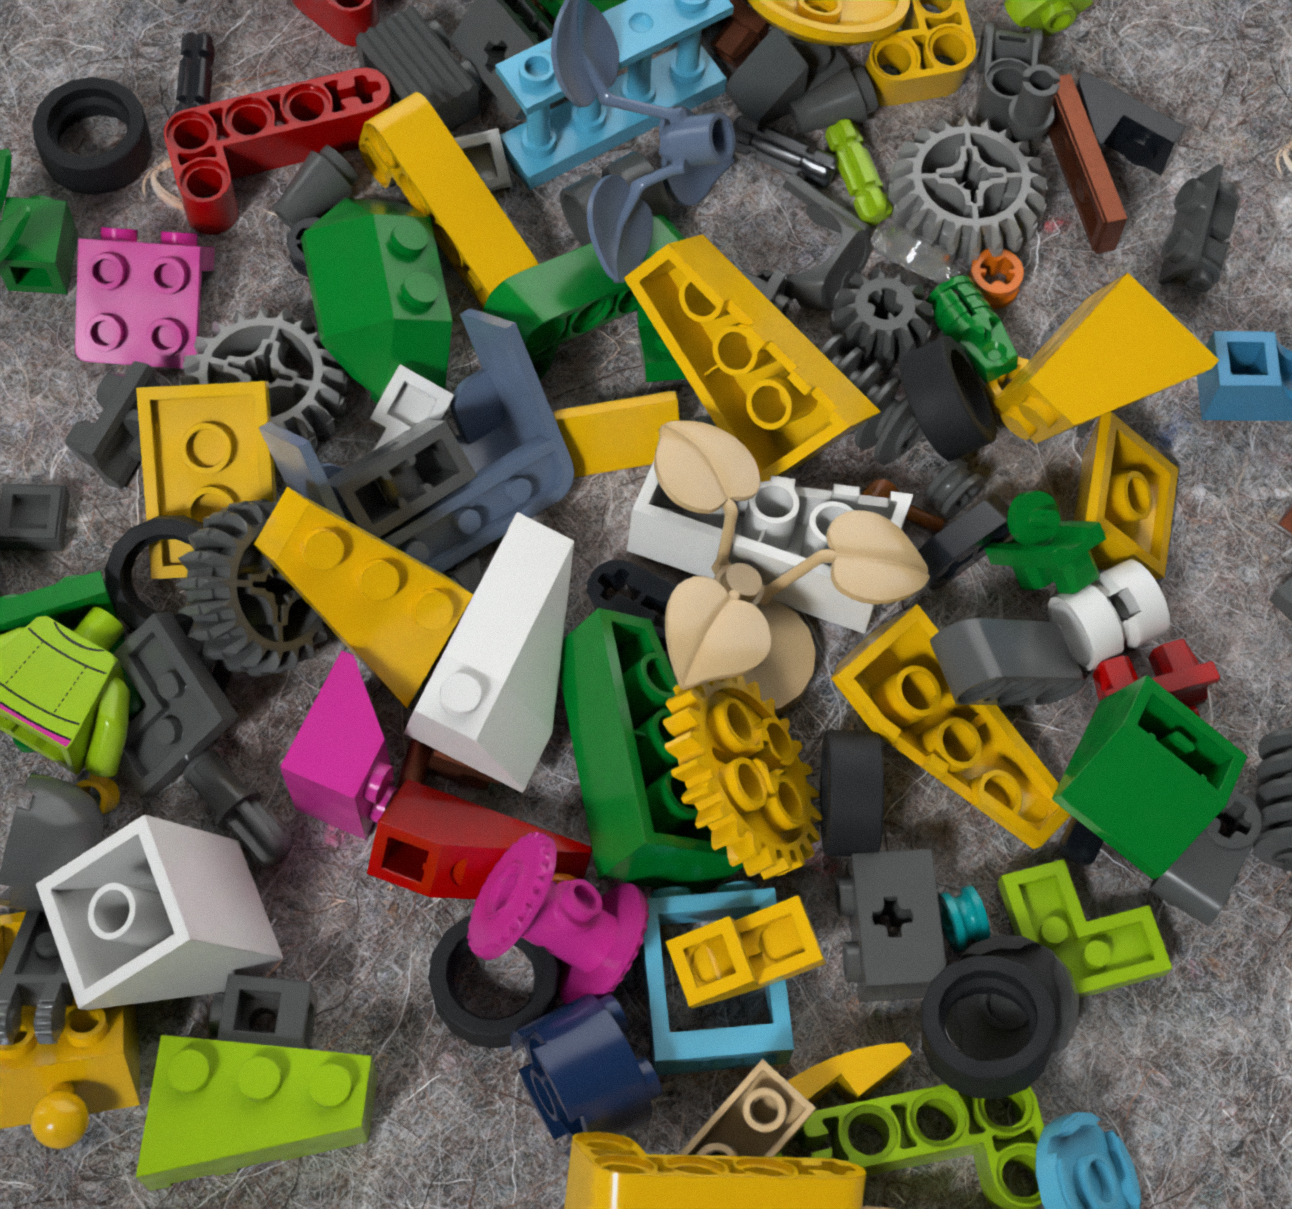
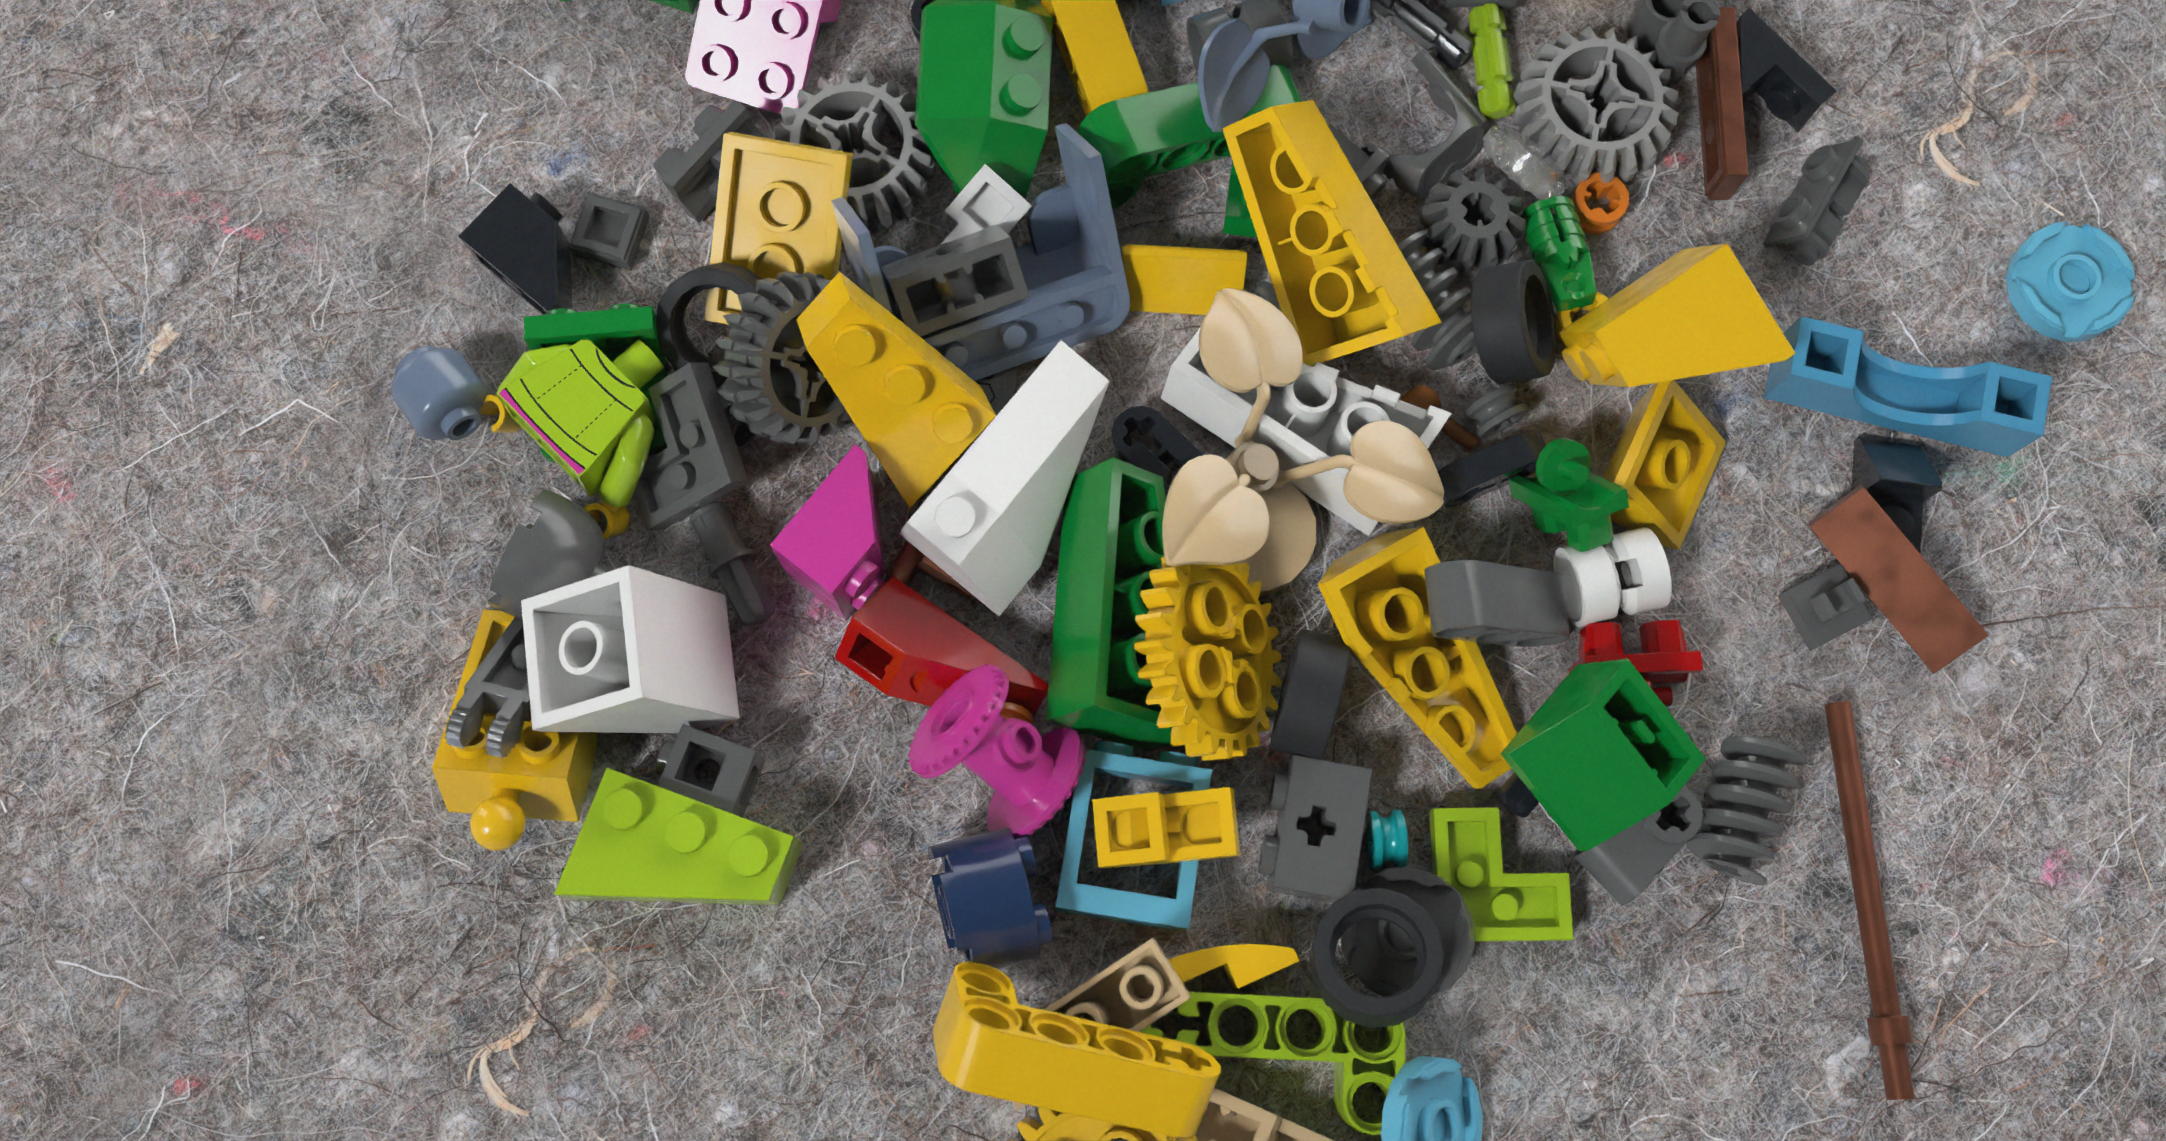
camera: 15 degrees right, 10 degrees up
black tyre [428,915,559,1049] -> none

